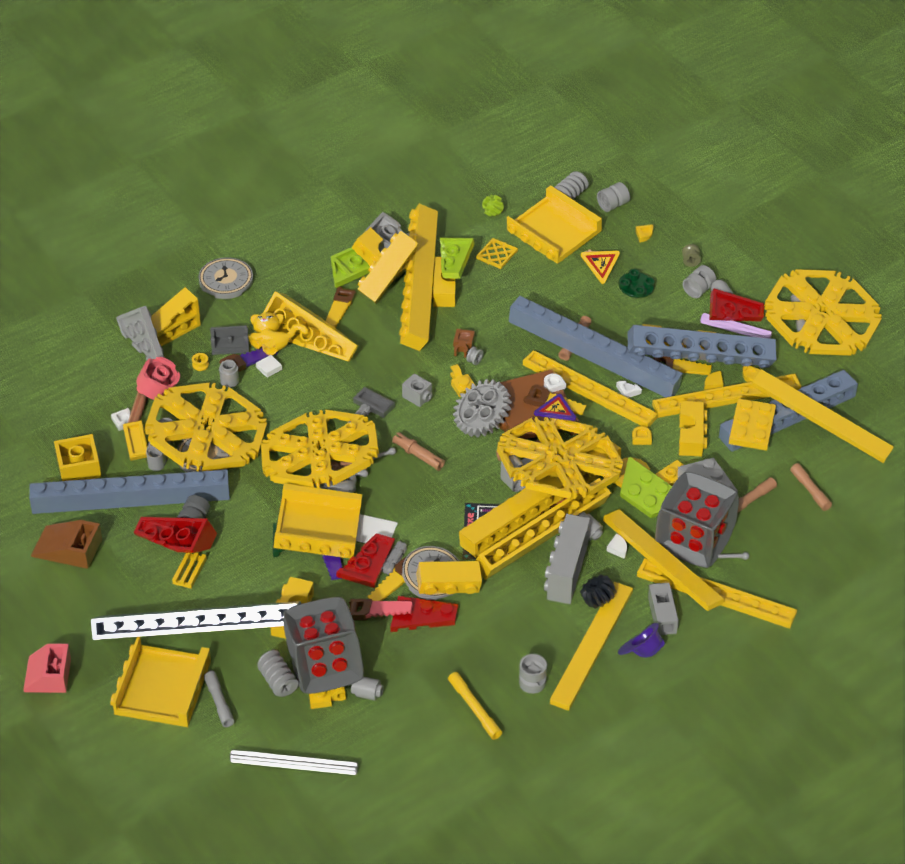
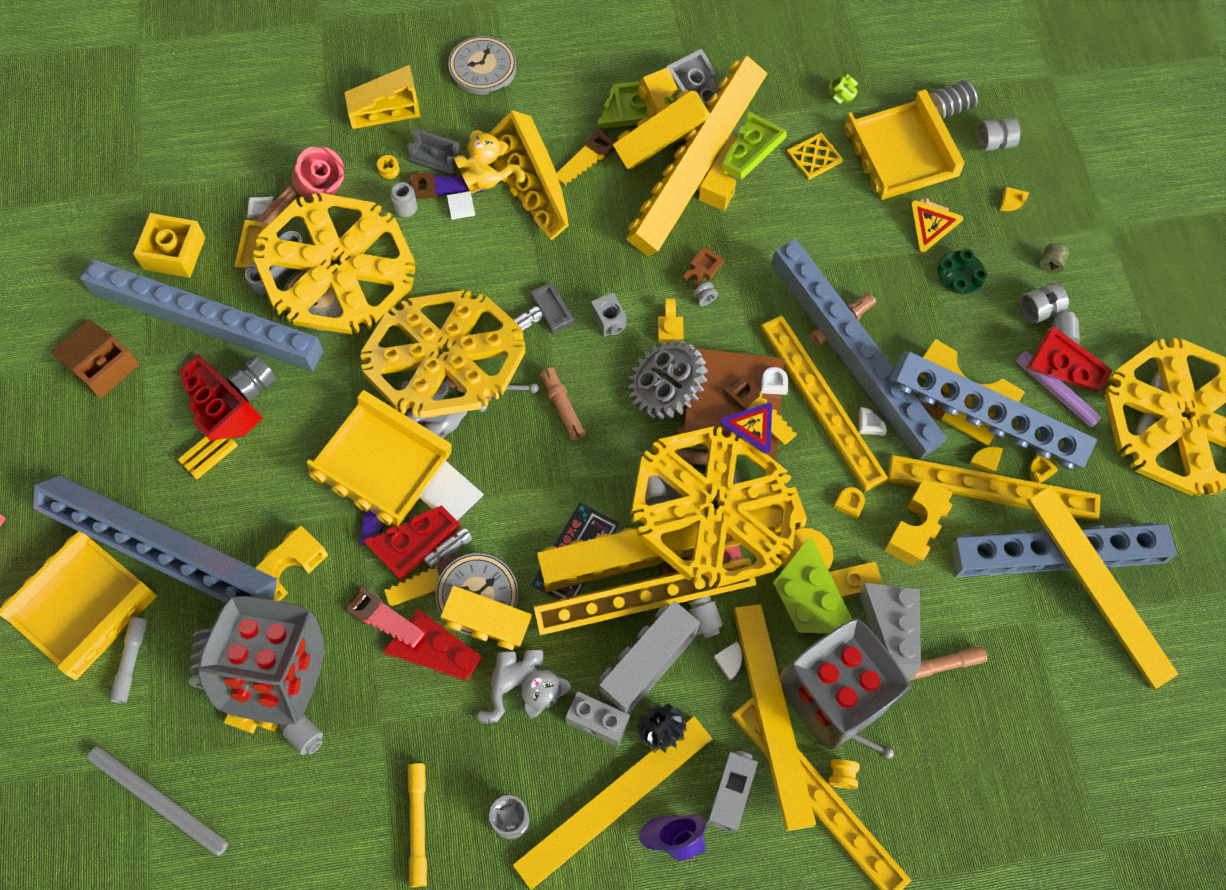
camera: 25 degrees right, 20 degrees up
light grey plate [116,306,164,360] -> none
yellow plate [729,398,776,451] -> none
nougat piece [790,463,832,511] -> none
none -> light grey animal [476,650,571,724]
none -> light grey brick [566,692,630,748]
none -> yellow wheel [829,759,860,789]

